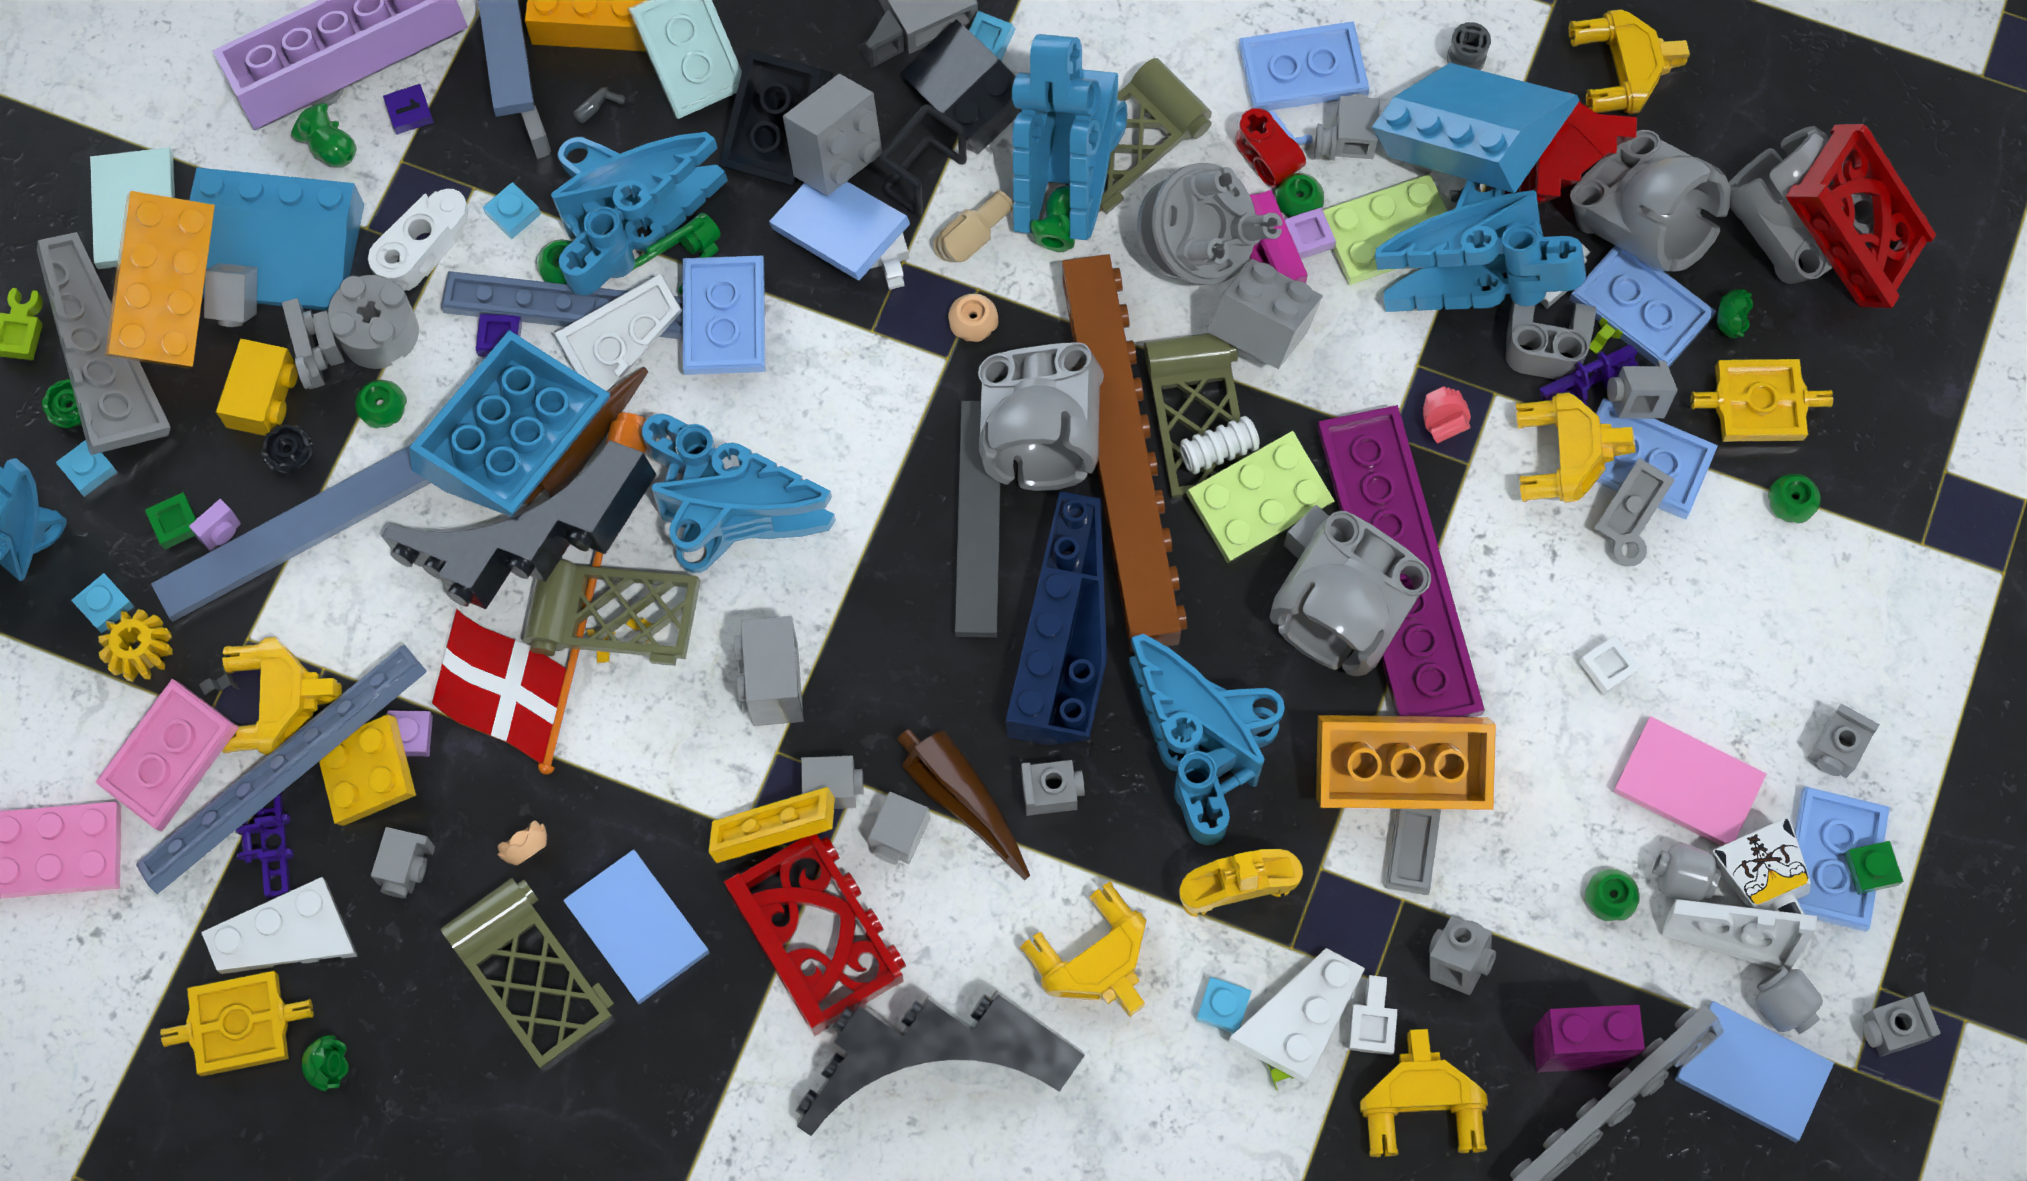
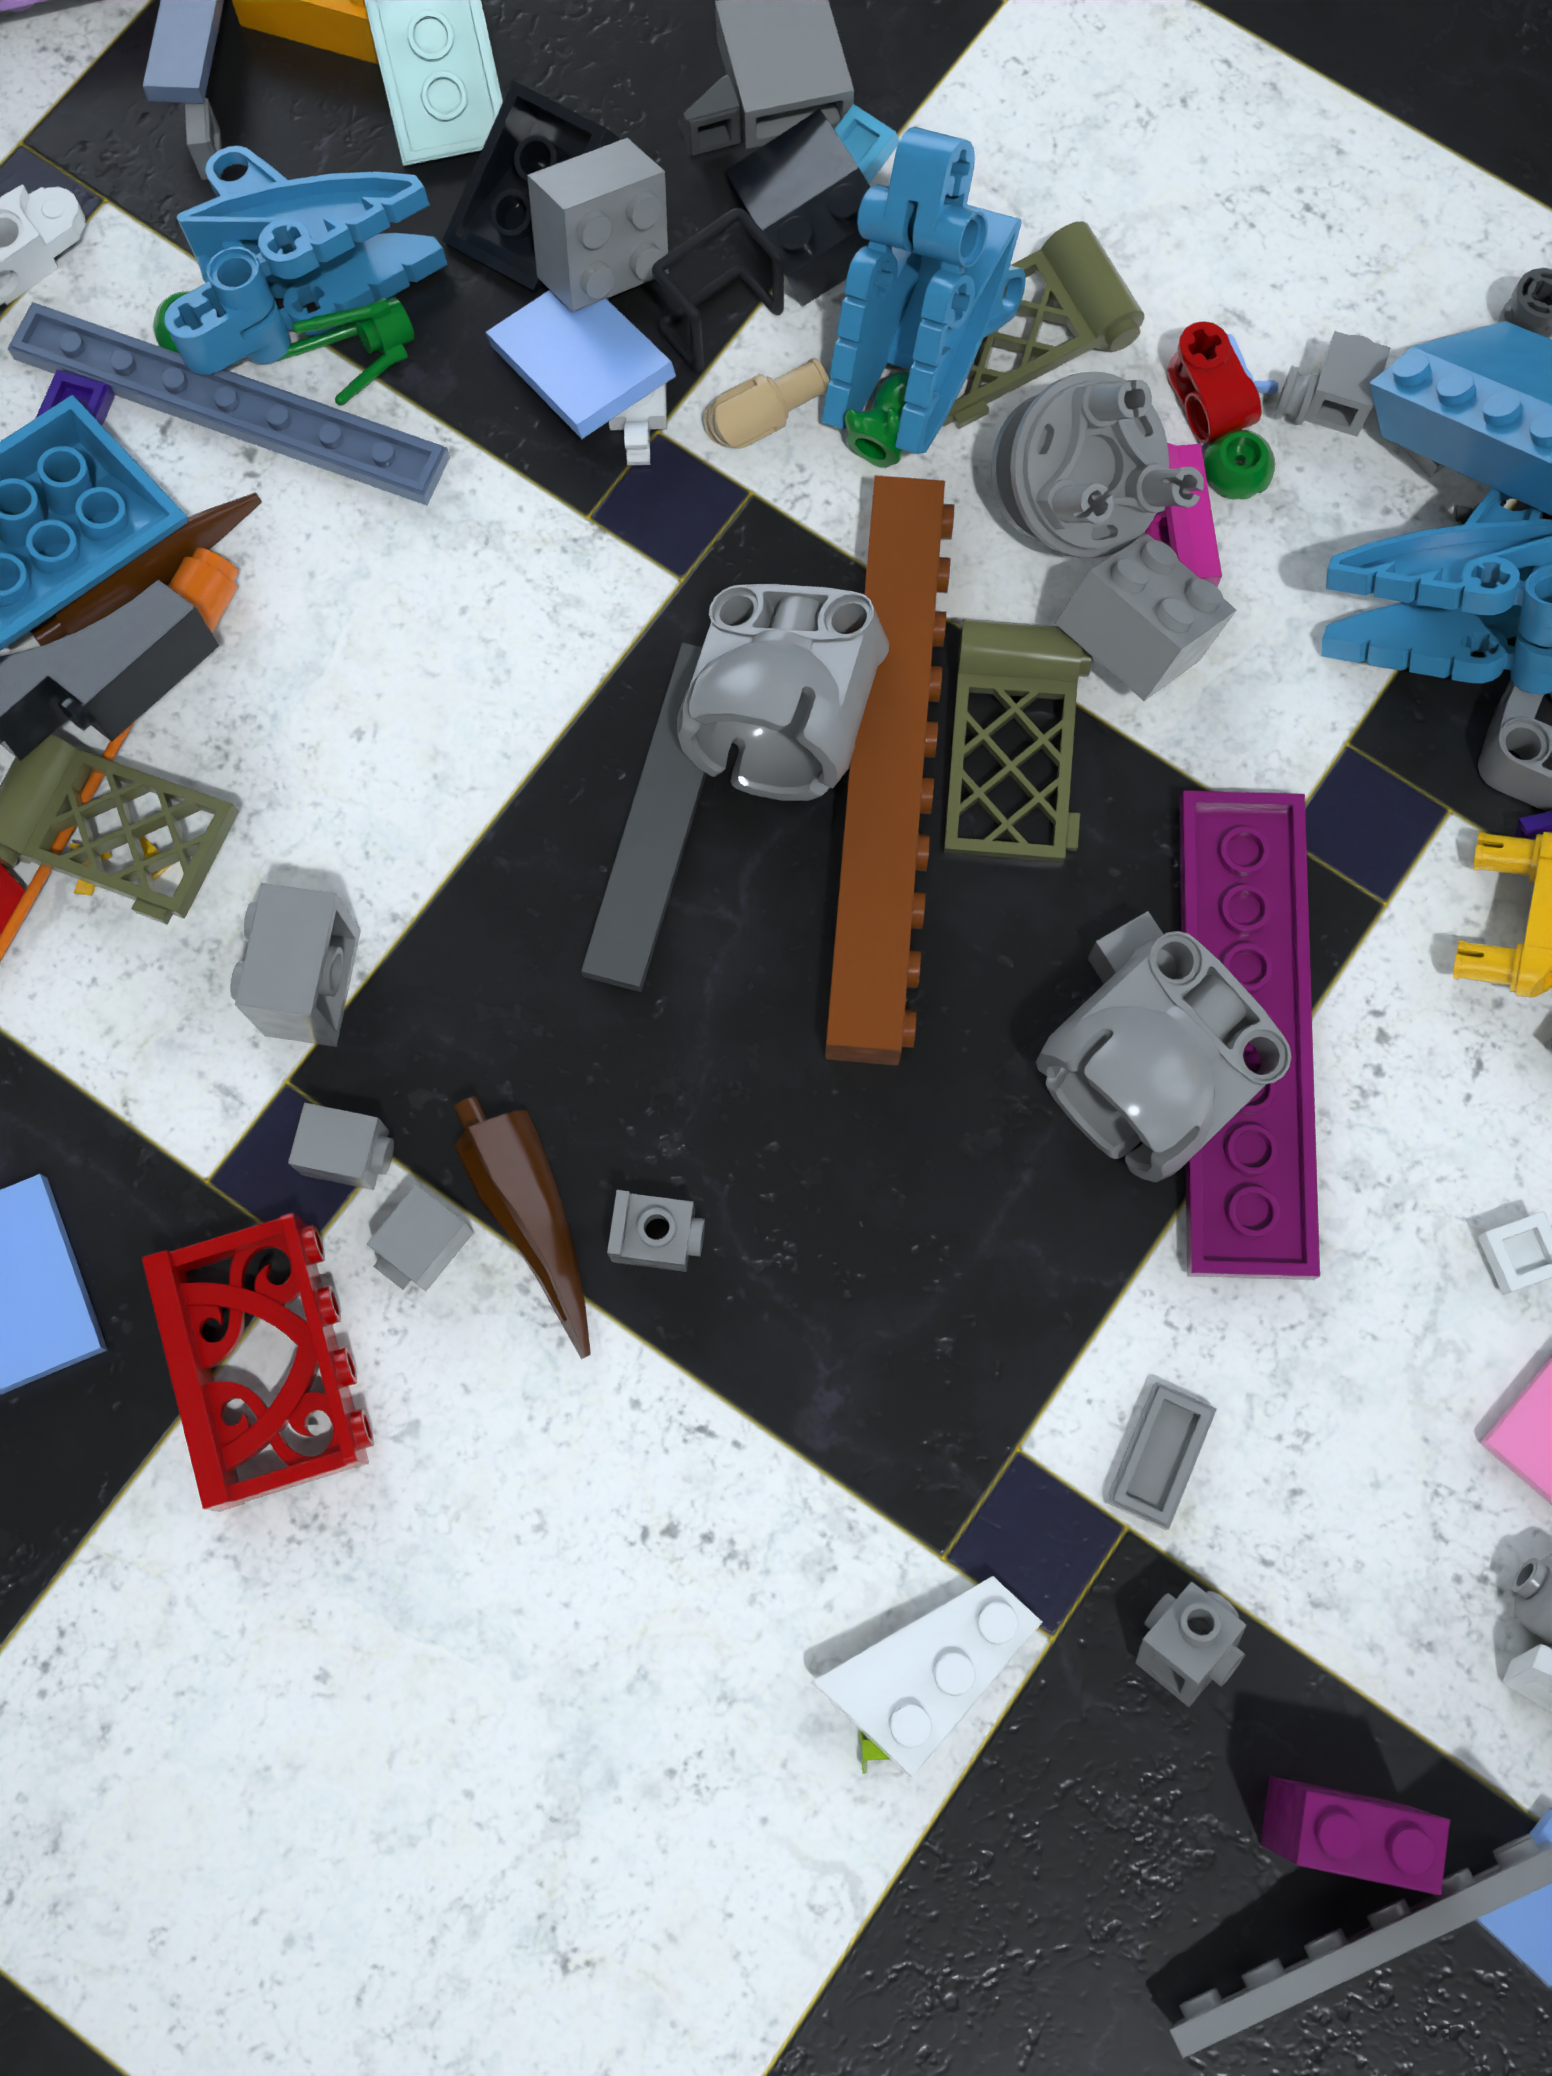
camera: 15 degrees right, 5 degrees up
dark purple tile [383,84,434,135] -> none
medium azure plate [483,182,541,239] -> none
white wing [555,274,682,392] -> none
dark grey piece [573,87,626,123] -> none
dark azure piece [642,414,836,573] -> none
light blue tile [683,256,766,375] -> none
yellow plate [709,787,835,863] -> none
black arch [795,990,1085,1136] -> none
light nougat plate [948,294,998,342] -> none
dark blue wedge [1006,491,1107,746] -> none
yellow connector [1019,881,1147,1017] -> none
dark azure piece [1129,634,1285,845] -> none
yellow connector [1179,849,1303,917] -> none
white piece [1180,416,1260,474] -> none
yellowish green plate [1186,431,1334,563] -> none
medium azure plate [1196,977,1252,1033] -> none
light blue tile [1239,21,1370,111] -> none
lavender plate [1284,208,1336,259] -> none
light orange brick [1316,715,1496,810] -> none
yellowish green plate [1323,174,1448,285] -> none
white plate [1348,975,1397,1055] -> none
yellow connector [1360,1029,1488,1157] -> none
coral piece [1423,386,1471,444] -> none
green plate [1585,869,1640,921] -> none

